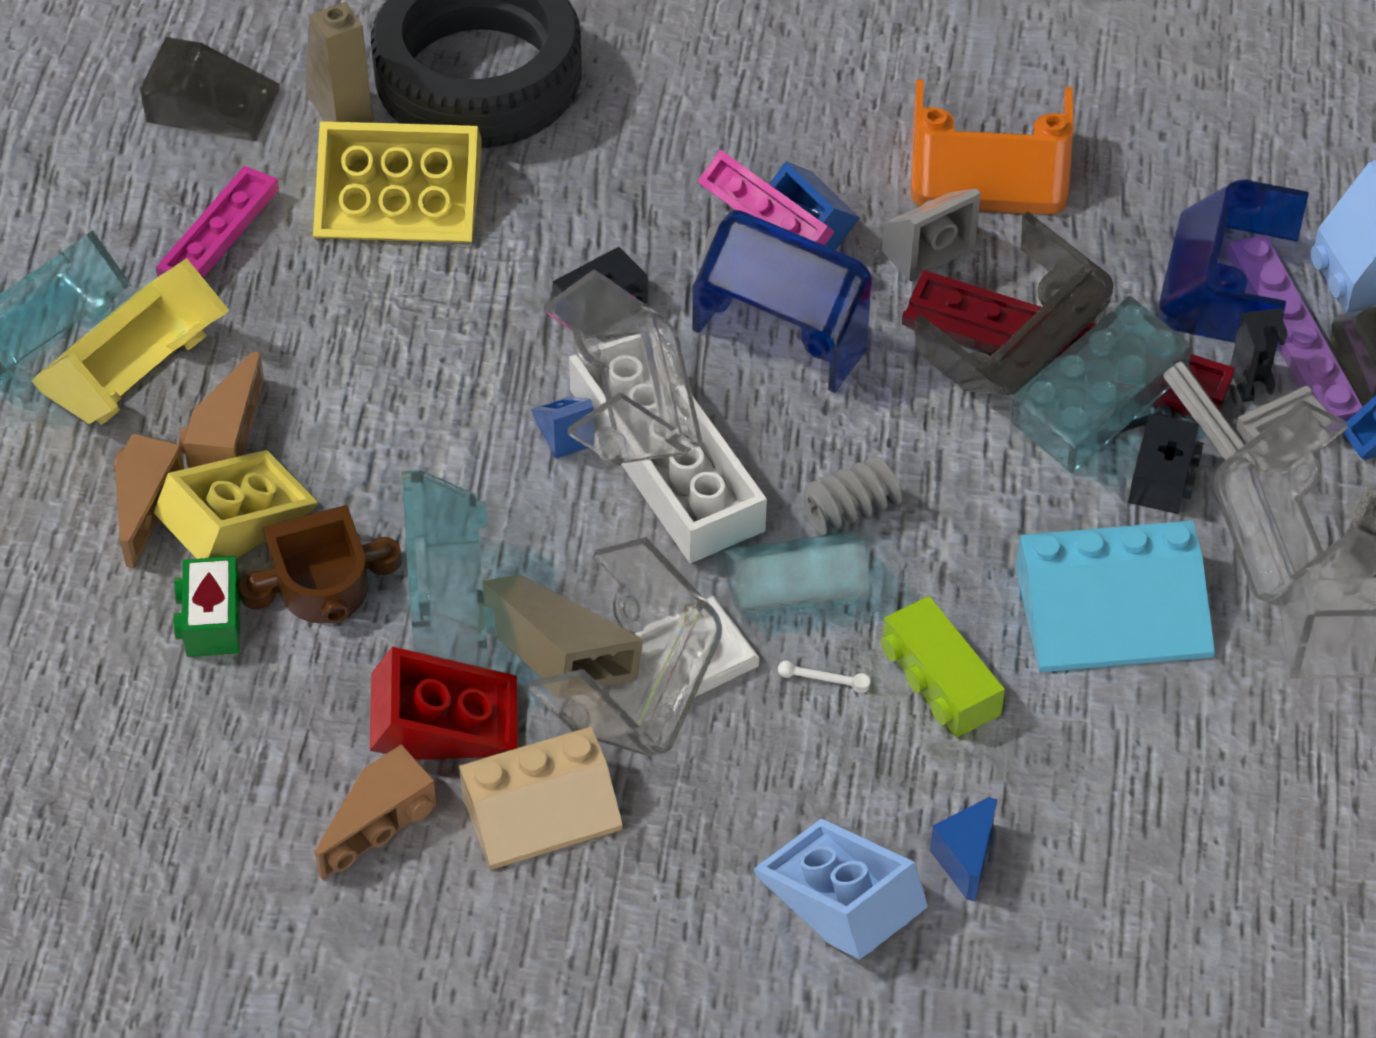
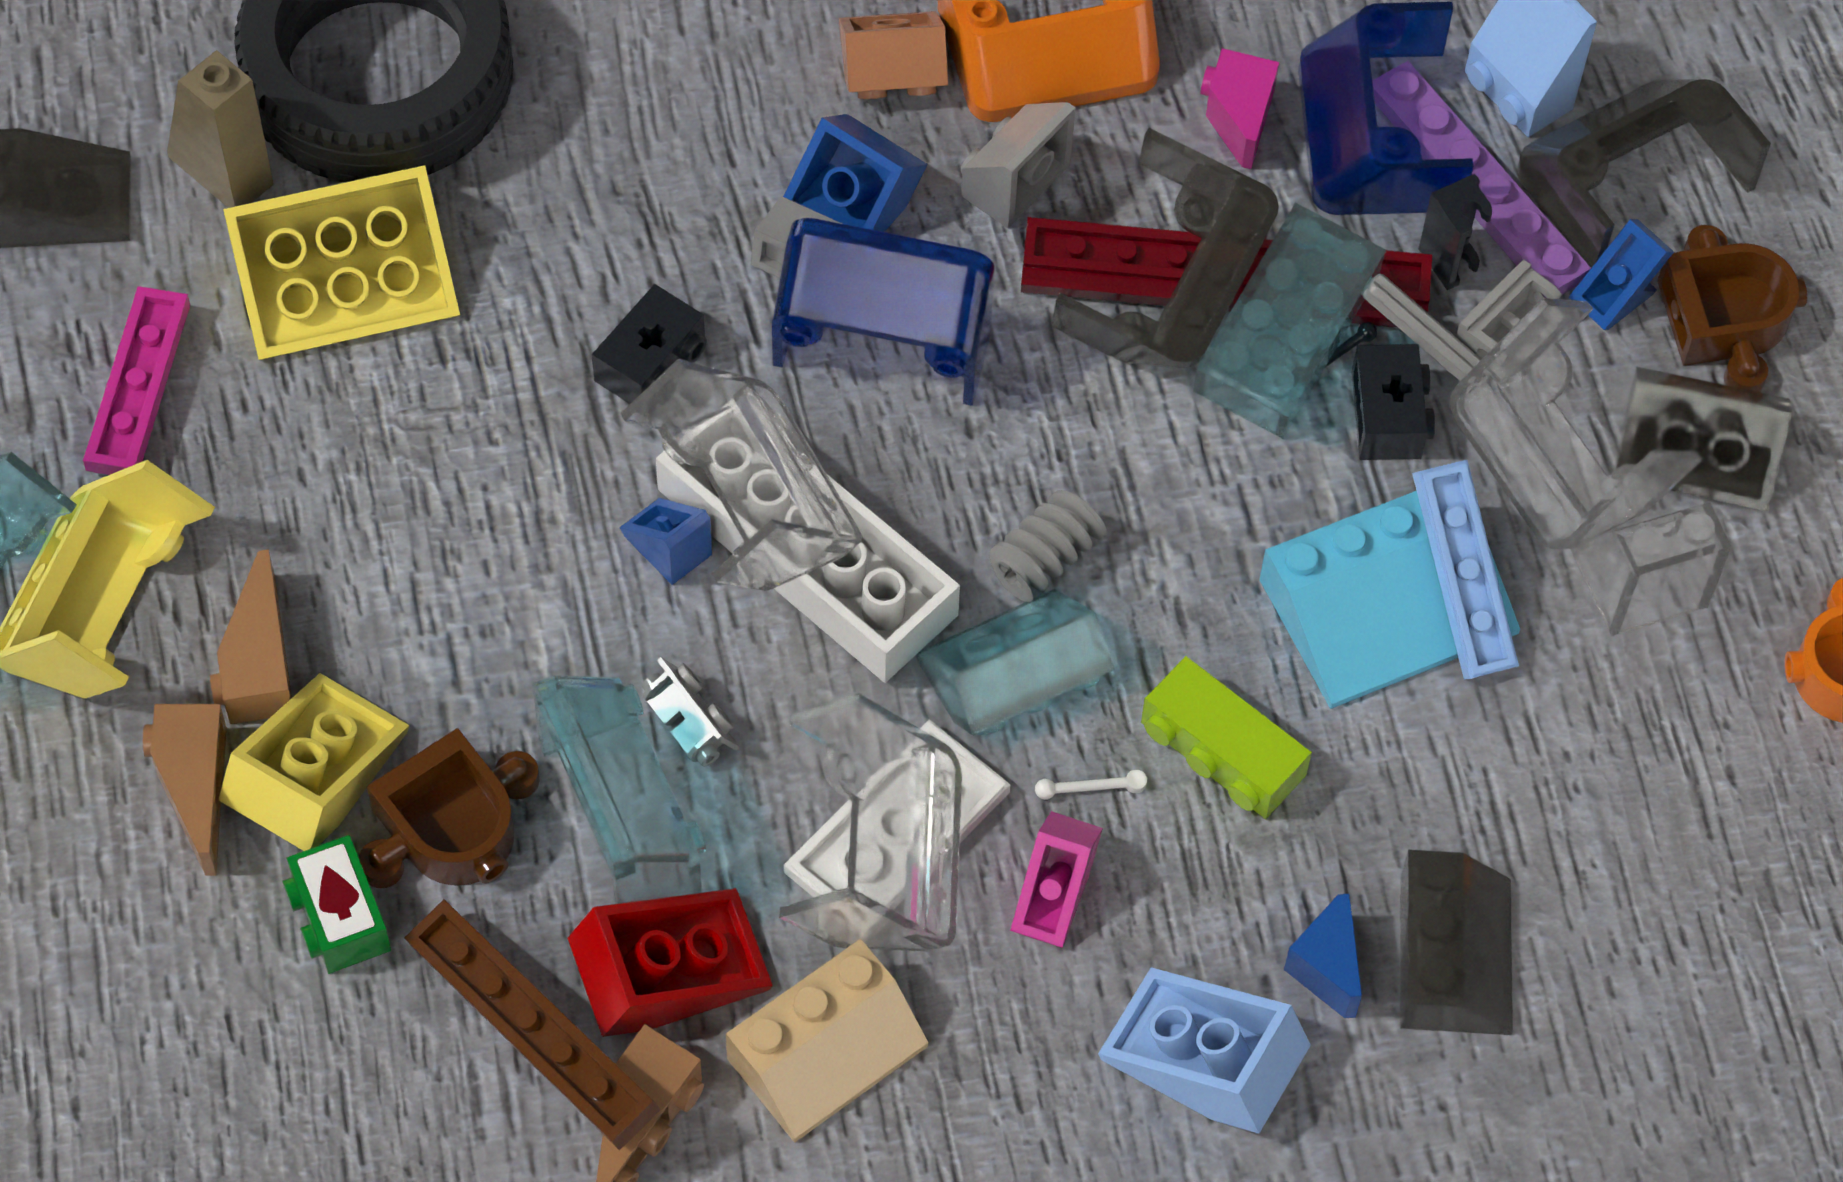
camera: 20 degrees left, 10 degrees up
dark tan slope [478,574,643,695] -> none
dark pink plate [697,149,834,265] -> none
none -> reddish brown plate [404,899,661,1150]
none -> hinge [641,657,740,767]
none -> nougat slope [839,11,948,99]
none -> dark pink slope [1010,811,1103,948]
none -> dark pink slope [1200,48,1280,169]
none -> clear smoke slope [1400,849,1513,1035]
none -> light blue tile [1412,460,1519,680]

